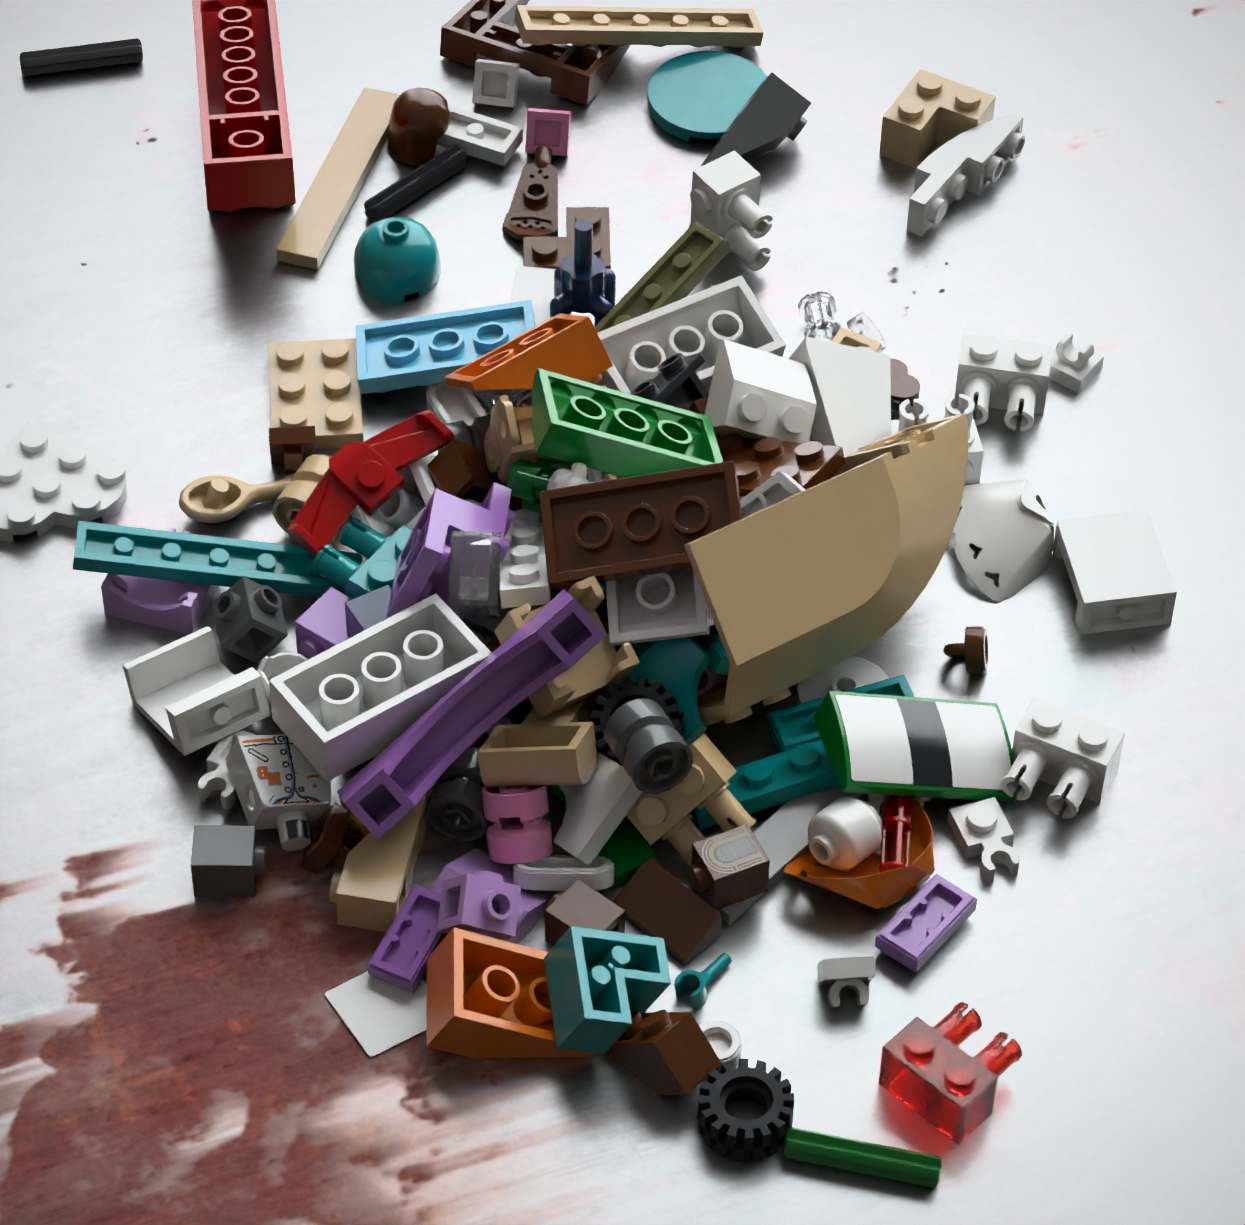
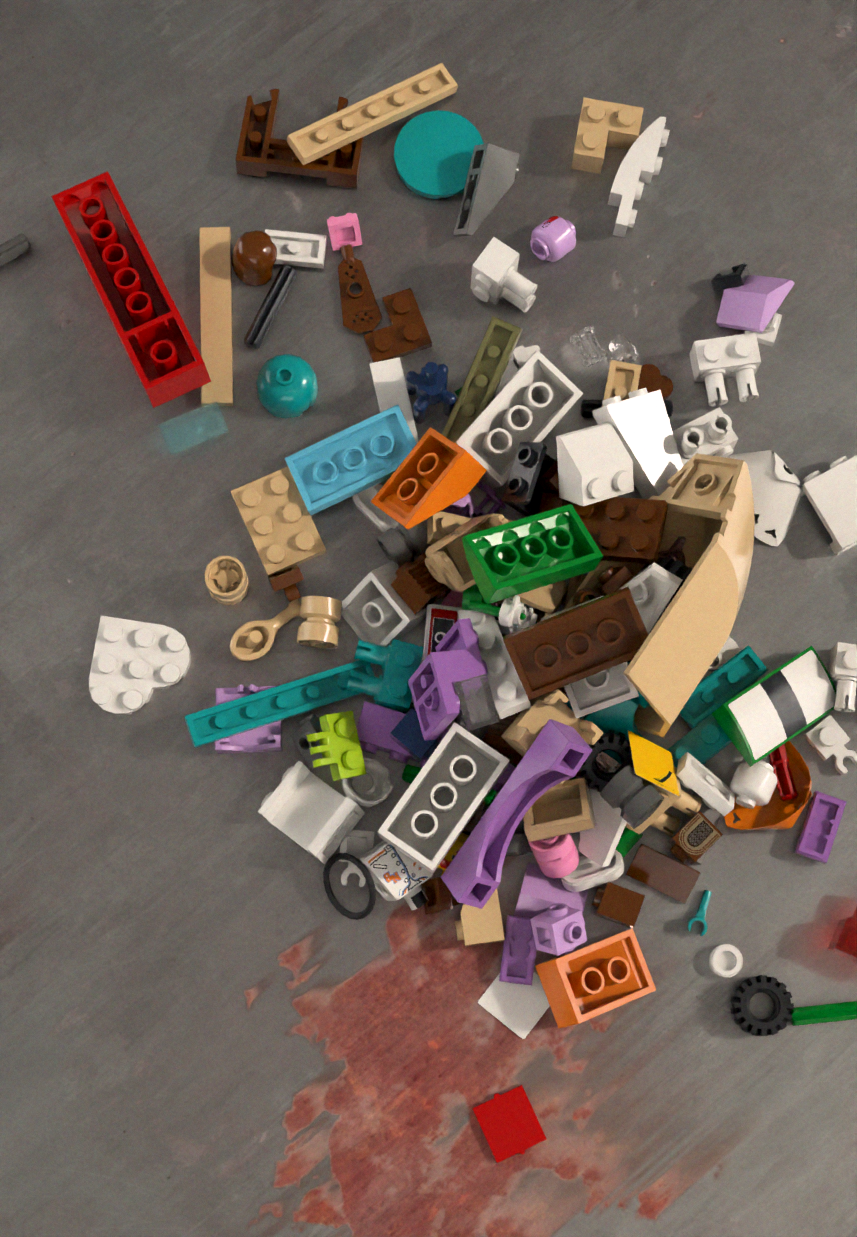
camera: 20 degrees left, 30 degrees up
dark grey brick [191,825,266,897] -> none
red plate [286,410,454,558] -> none
white tile [472,59,519,108] -> none
teal brick [544,926,671,1054] -> none
reddish brown slope [606,1009,722,1095] -> none
white tile [817,956,876,1008] -> none
reddish brown tile [943,626,989,674] -> none
none -> clear light blue plate [158,401,229,455]
none -> tan wheel [204,556,249,605]
none -> lime hinge [306,711,367,781]
none -> black tyre [323,853,376,920]
none -> red piece [472,1085,547,1163]
none -> lavender head [530,216,576,262]
none -> yellow sticker [628,730,679,796]
none -> white plate [676,752,735,817]
none -> black tile [711,264,750,291]
none -> lavender slope [716,275,795,333]

